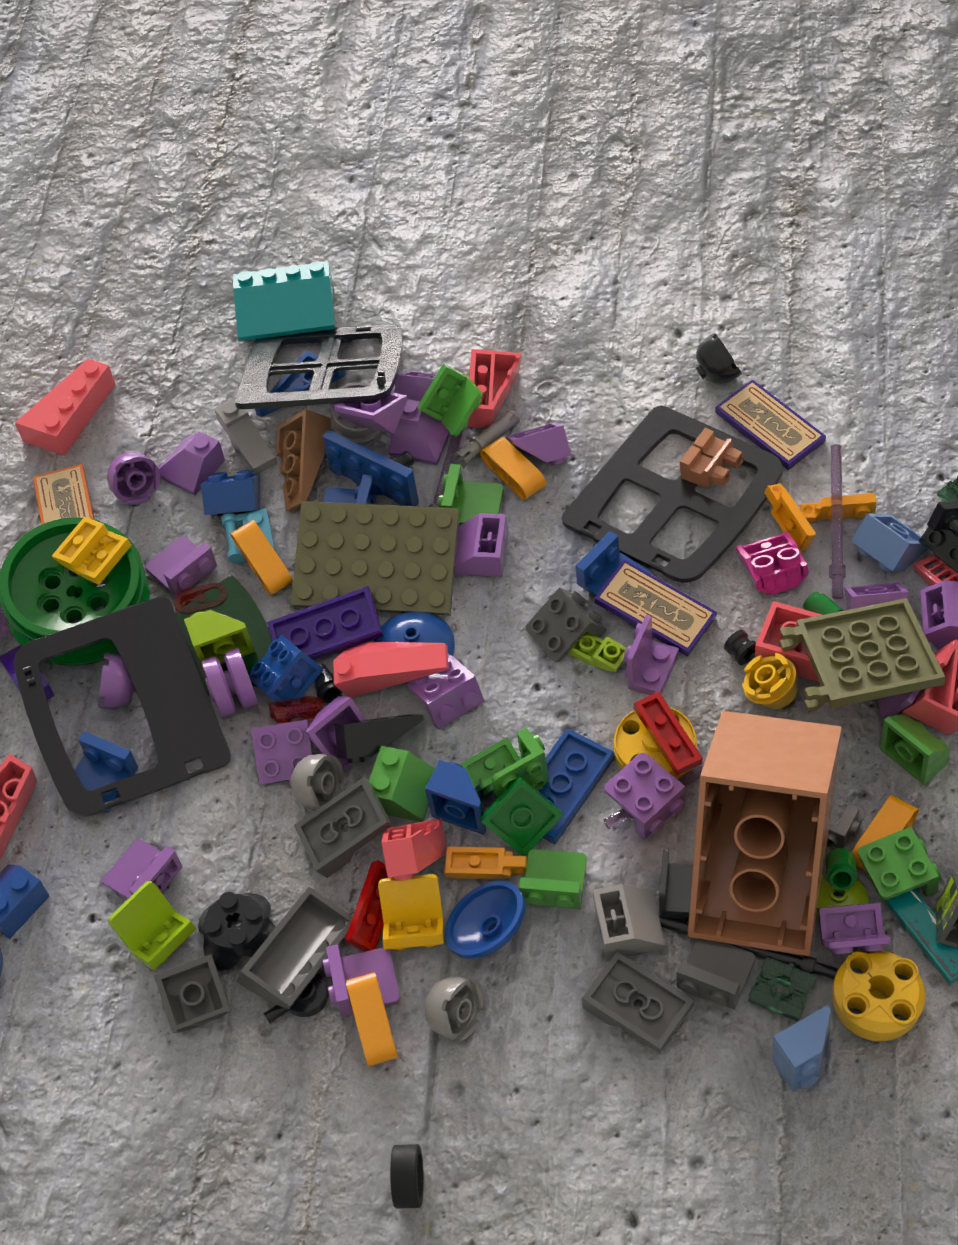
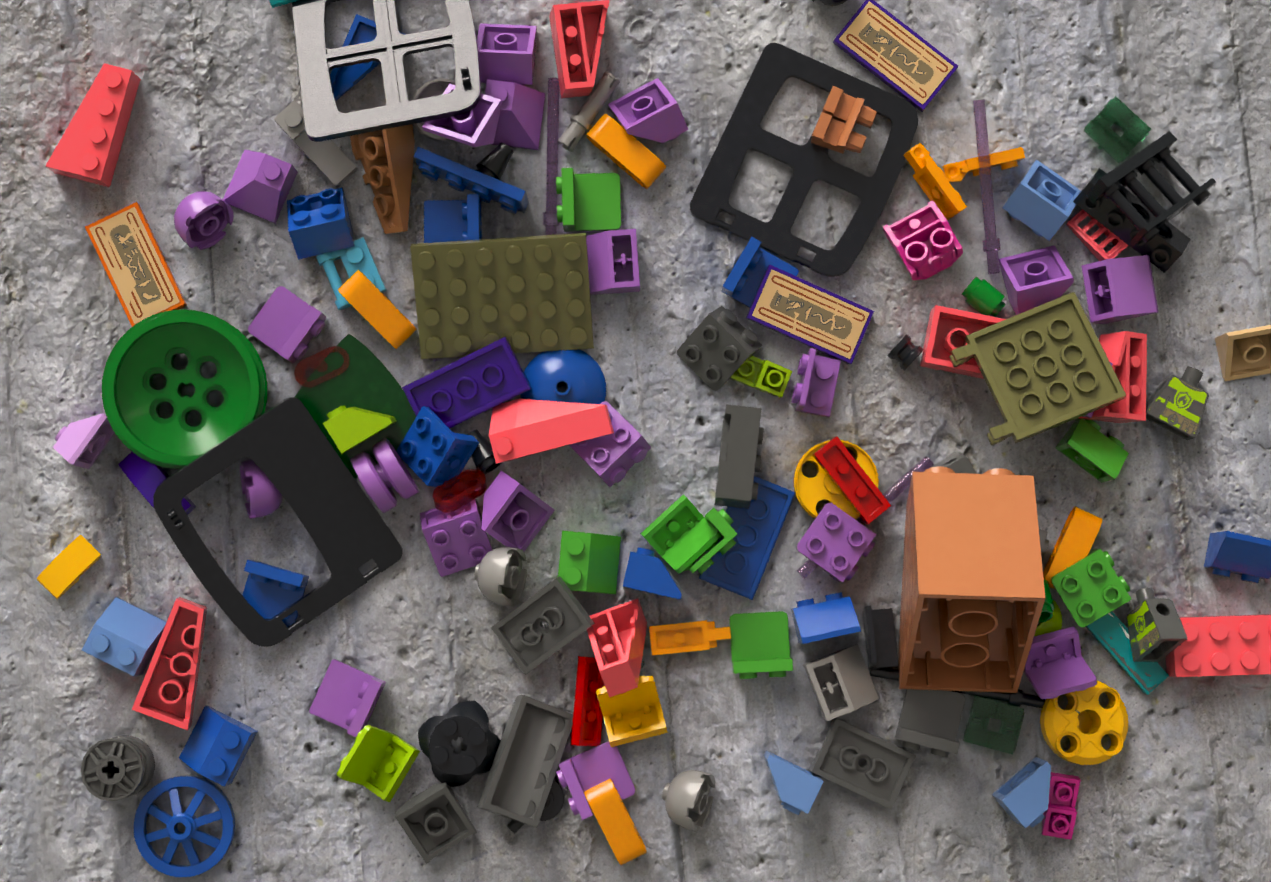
camera: 15 degrees left, 30 degrees up
yellow slope [52,517,131,585] -> none
black slope [334,714,424,763] -> none
bright green bracket [417,363,482,437] -> none
blue dish [445,881,526,959] -> none
green plate [480,775,564,856] -> none
yellow cone [742,653,798,710] -> none
none -> dark grey wedge [714,404,764,509]
none -> medium blue slope [764,750,824,815]
none -> slope [791,592,861,644]
none -> dark pink slope [1042,772,1081,840]

